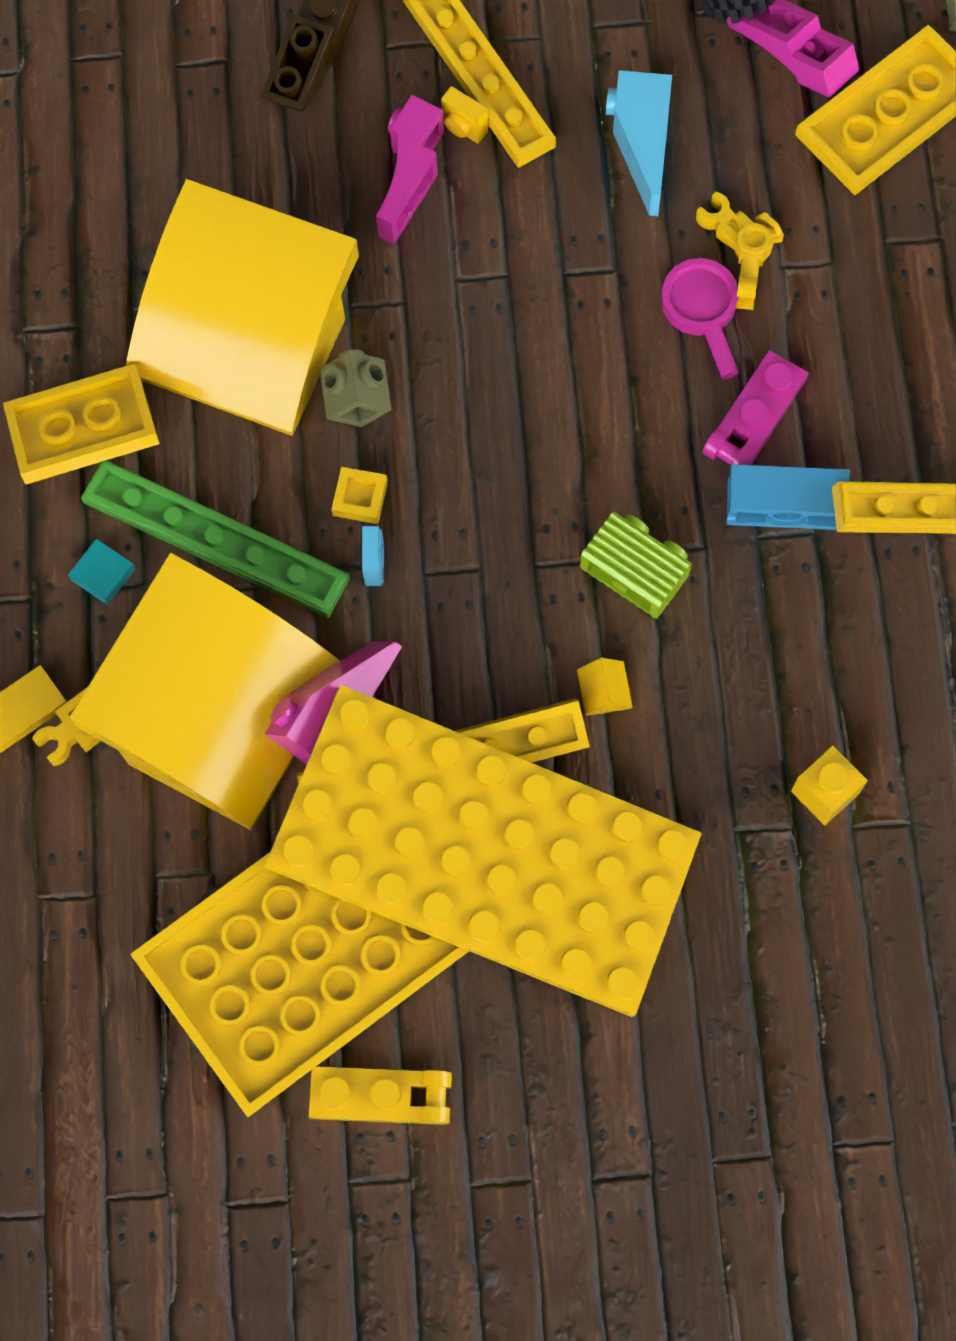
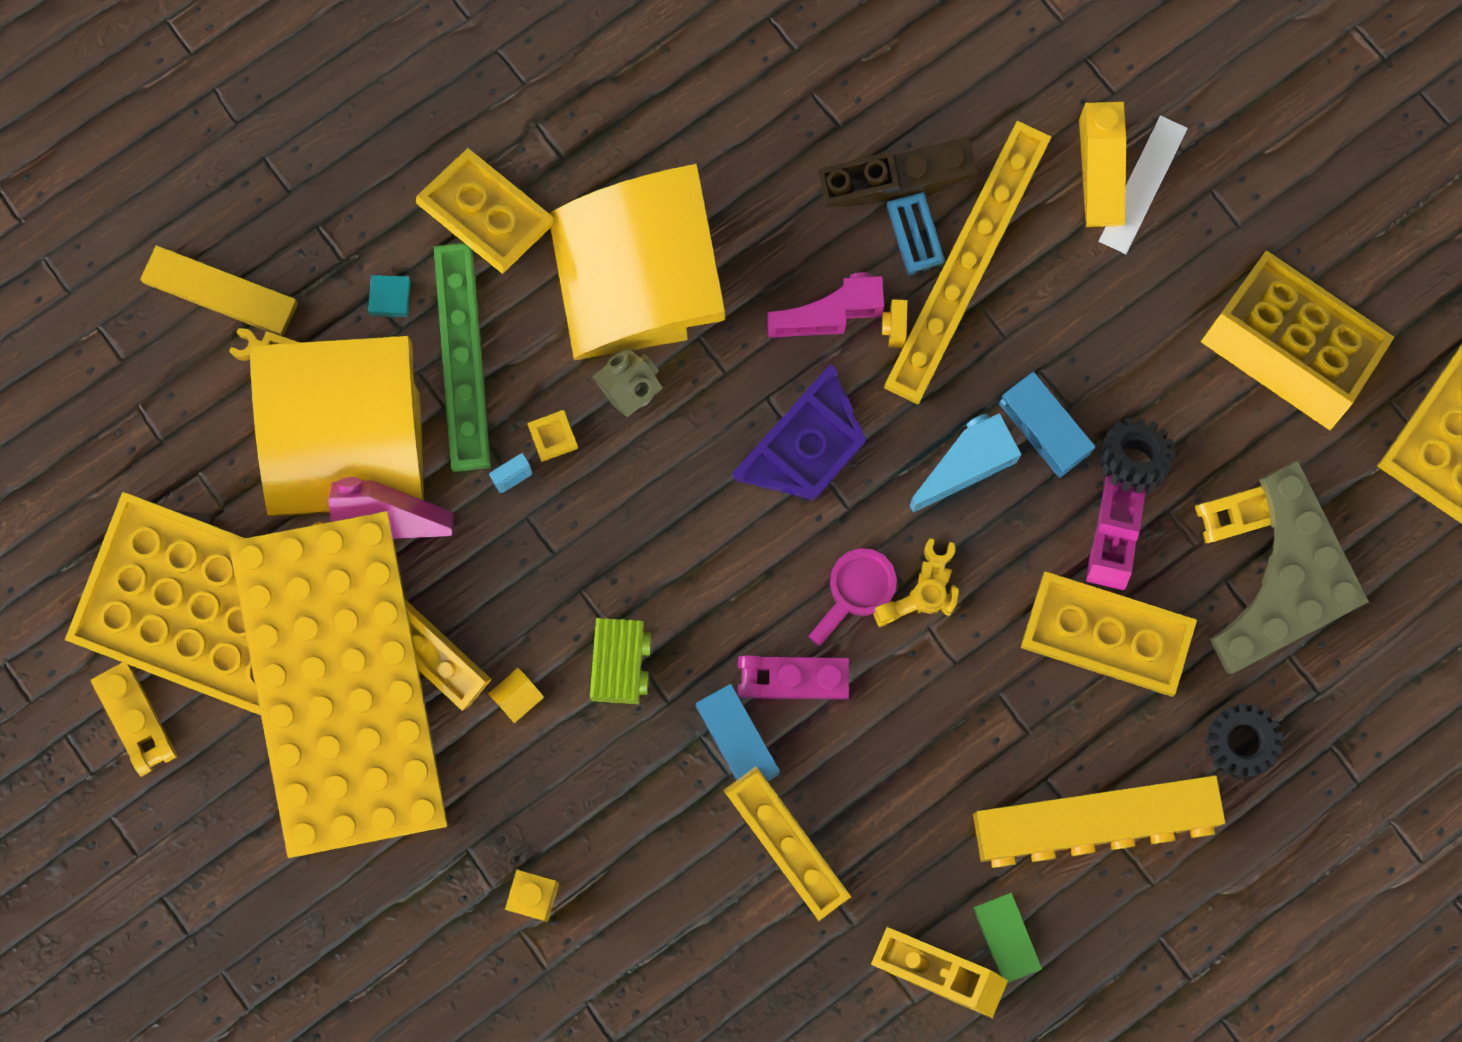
camera: 55 degrees right, 5 degrees up
none -> dark purple wing [732,364,866,501]
none -> dark azure tile [887,192,946,276]
none -> dark azure piece [999,372,1095,478]

